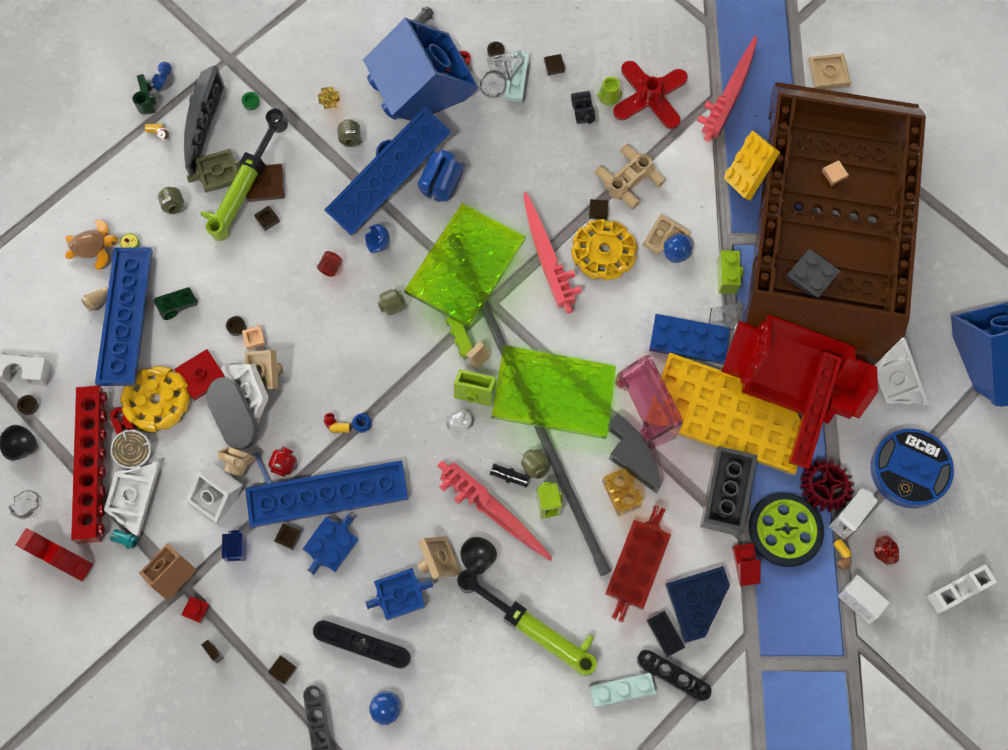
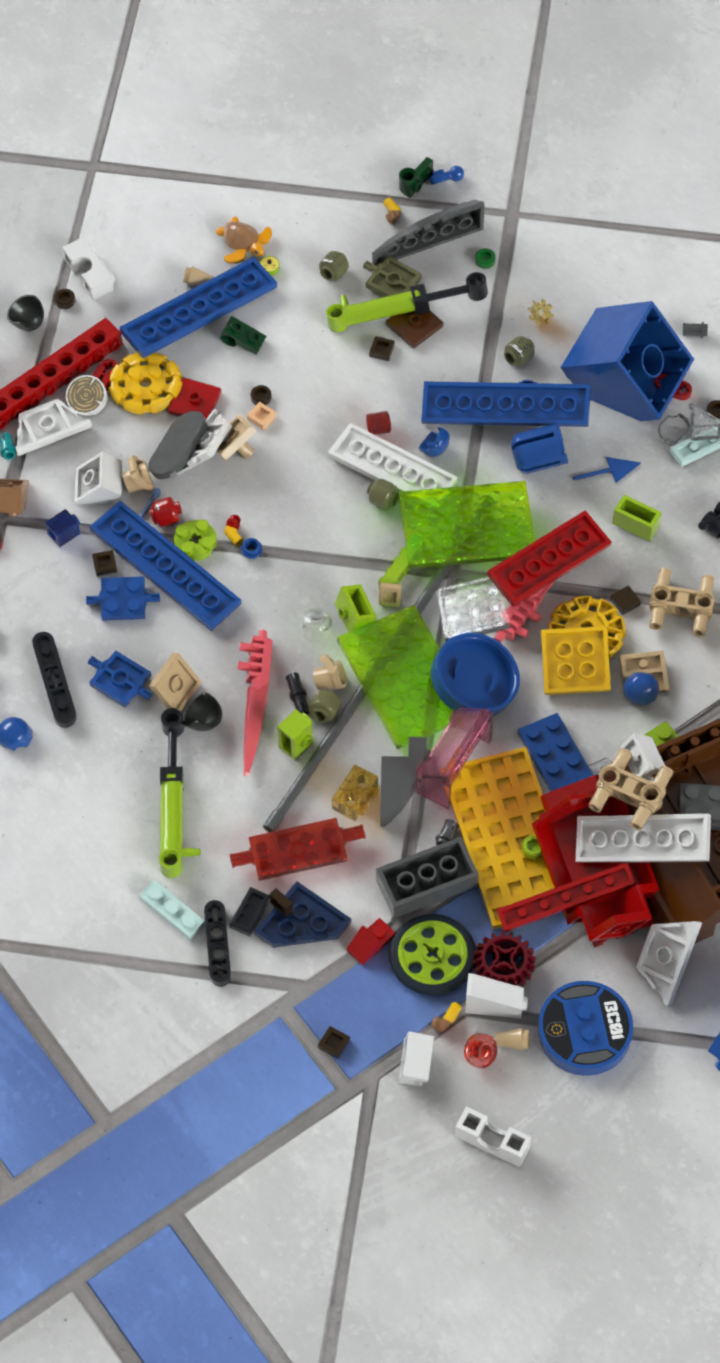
camera: 55 degrees right, 10 degrees down
none -> lime plate [174,519,217,561]
none -> dark brown tile [269,888,293,918]
none -> tan piece [313,653,348,690]
none -> dark brown tile [318,1026,350,1059]
none -> white plate [328,423,458,512]
none -> blue piece [431,633,520,719]
none -> dark grey pin [435,819,459,845]
none -> clear plate [436,577,510,641]
none -> red plate [486,510,612,607]
none -> tan cone [495,1027,530,1051]
none -> lime tile [522,835,542,859]
none -> yellow plate [541,626,611,695]
none -> blue piece [573,457,641,483]
none -> white plate [576,814,711,863]
none -> tan piece [588,748,673,831]
none -> lime brick [612,494,662,542]
none -> white hinge [620,733,665,781]

